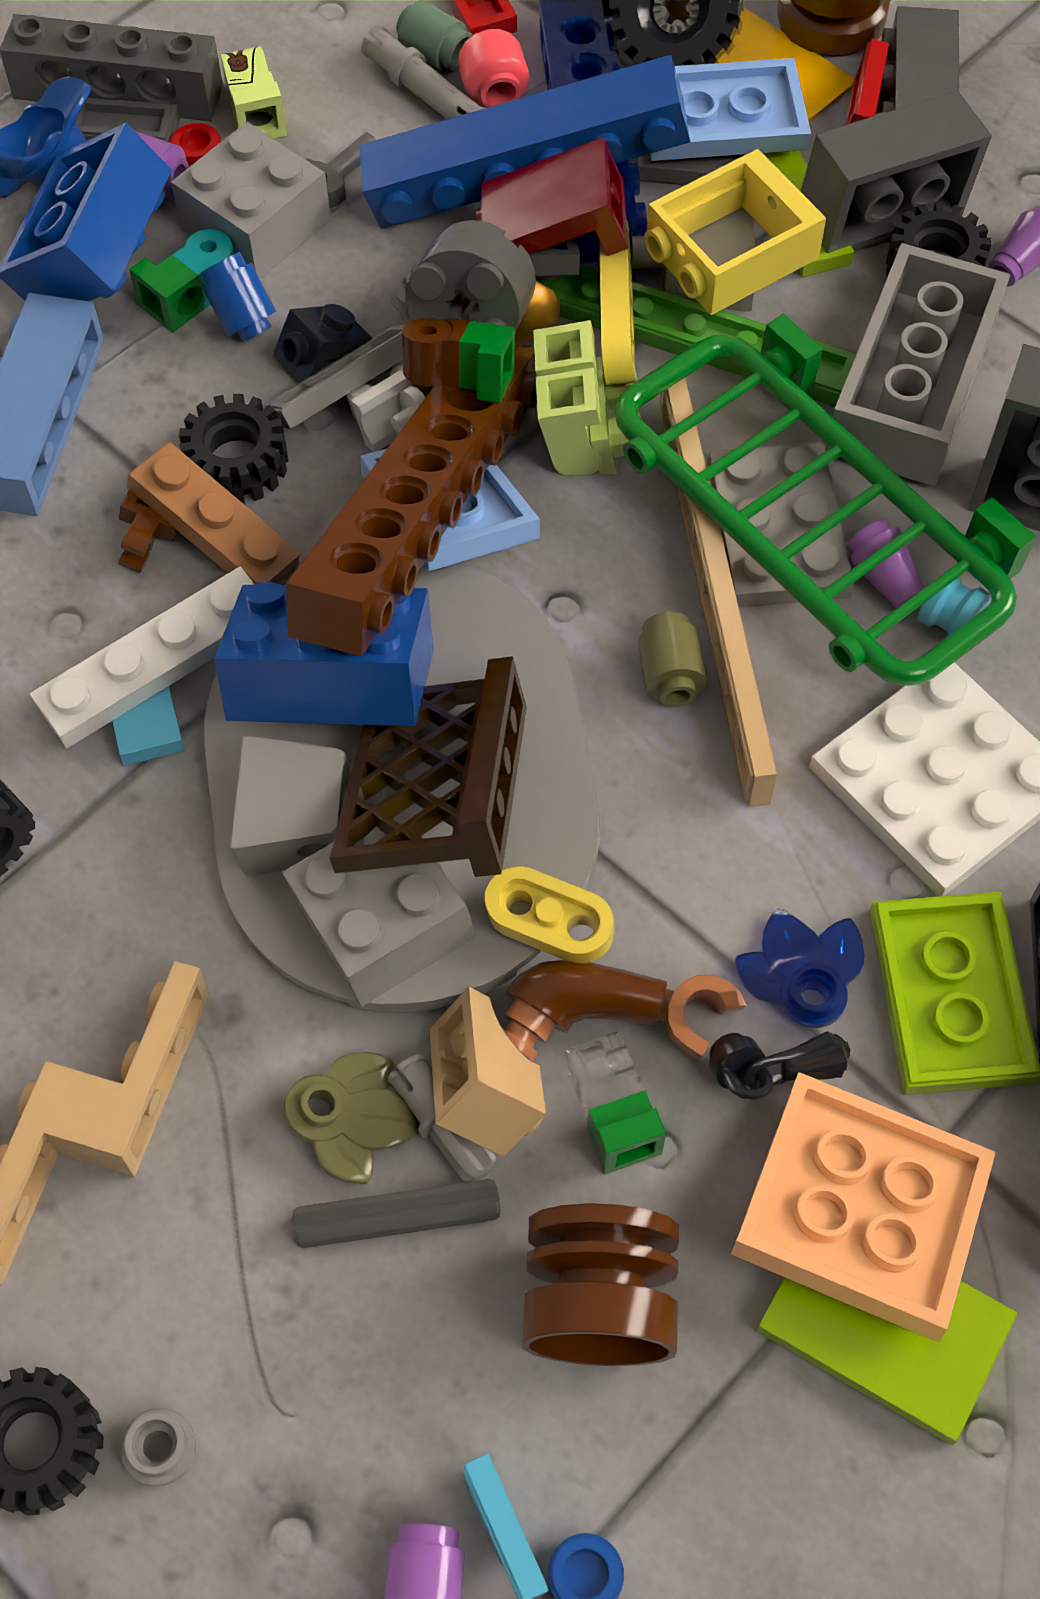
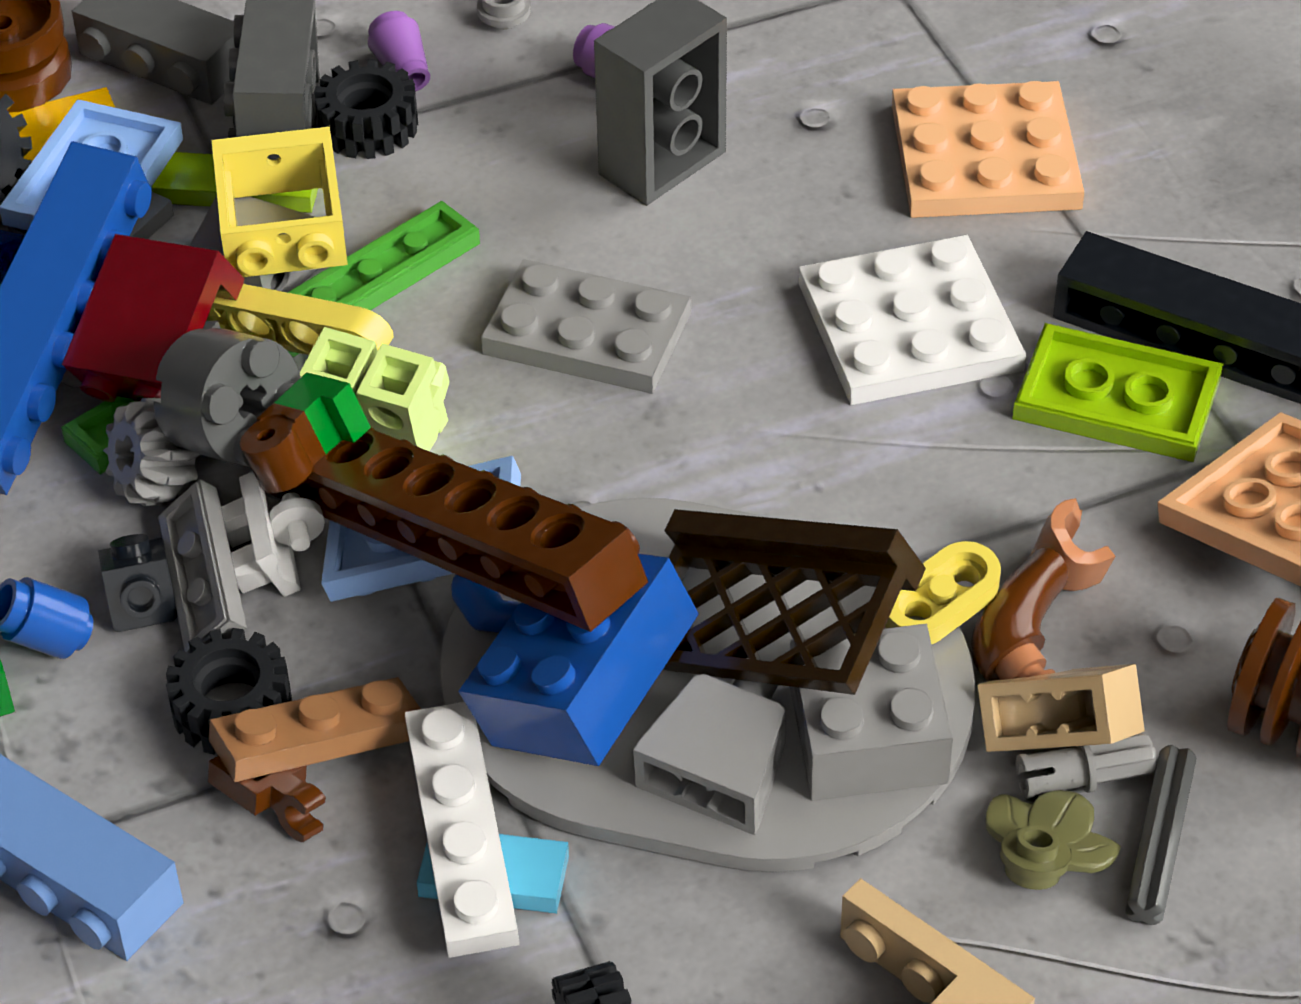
camera: 65 degrees left, 15 degrees down
leg [565,1031,666,1175] -> none
green bar [614,313,1036,686] -> none
olive brick [638,612,707,707] -> none
tan tile [659,378,777,807] -> none
black piece [709,1031,851,1100] -> none
clear blue plate [735,908,865,1028] -> none
light grey brick [826,243,1011,487] -> none
red tile [845,39,889,125] -> none
medium lavender cone [846,519,925,609] -> none
medium azure wheel [917,569,991,636] -> none

